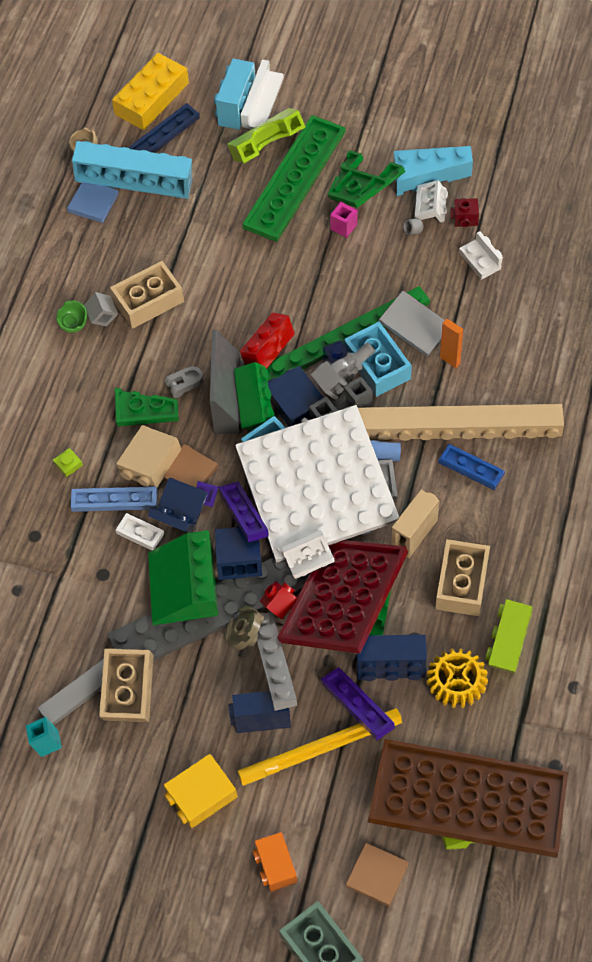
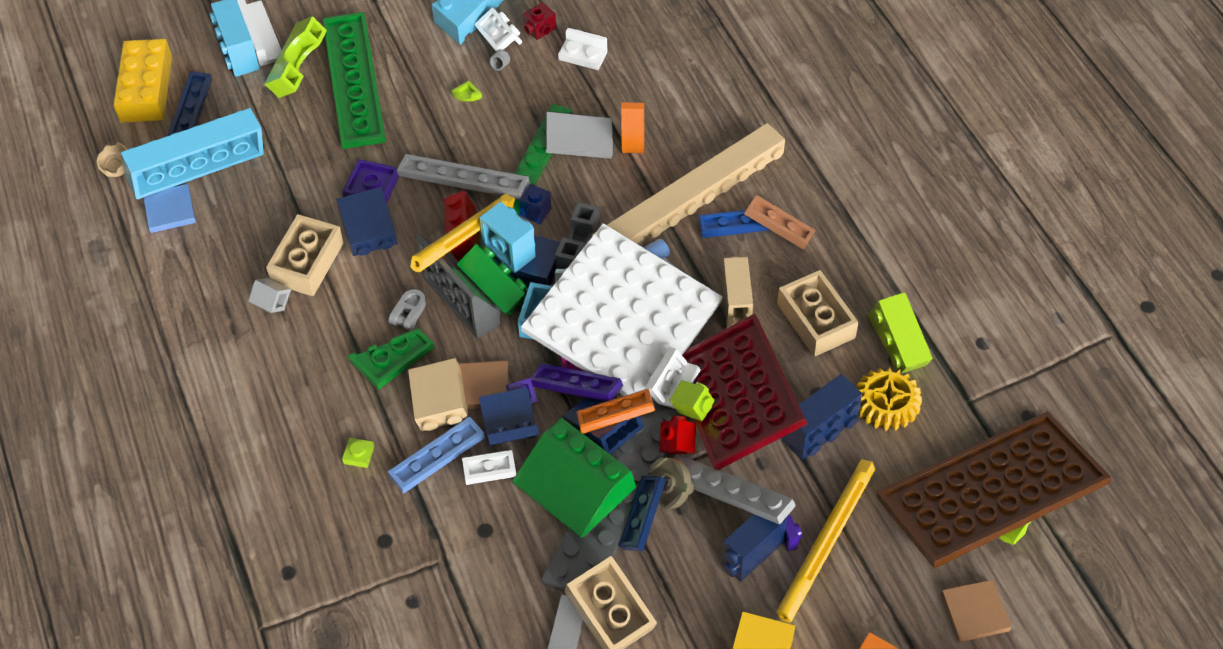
camera: 40 degrees left, 5 degrees down
bright green hair [56,300,87,333] -> none
light grey brick [311,342,376,400] -> none
dark purple plate [321,667,395,740] -> none
green wing [327,150,405,208] -> none
dark pink brick [330,202,357,238] -> none
medium azure brick [344,322,412,397] -> none
none -> dark blue brick [336,187,398,256]
none -> dark purple tile [342,159,399,204]
none -> light grey plate [397,154,530,200]
none -> yellow piece [410,194,515,272]
none -> lime tile [451,81,482,102]
none -> medium azure brick [480,202,536,273]
none -> orange tile [576,388,655,434]
none -> dark blue tile [618,475,666,551]
none -> lime brick [669,380,714,421]
none -> nougat plate [744,195,816,250]
none -> dark purple plate [784,515,802,551]

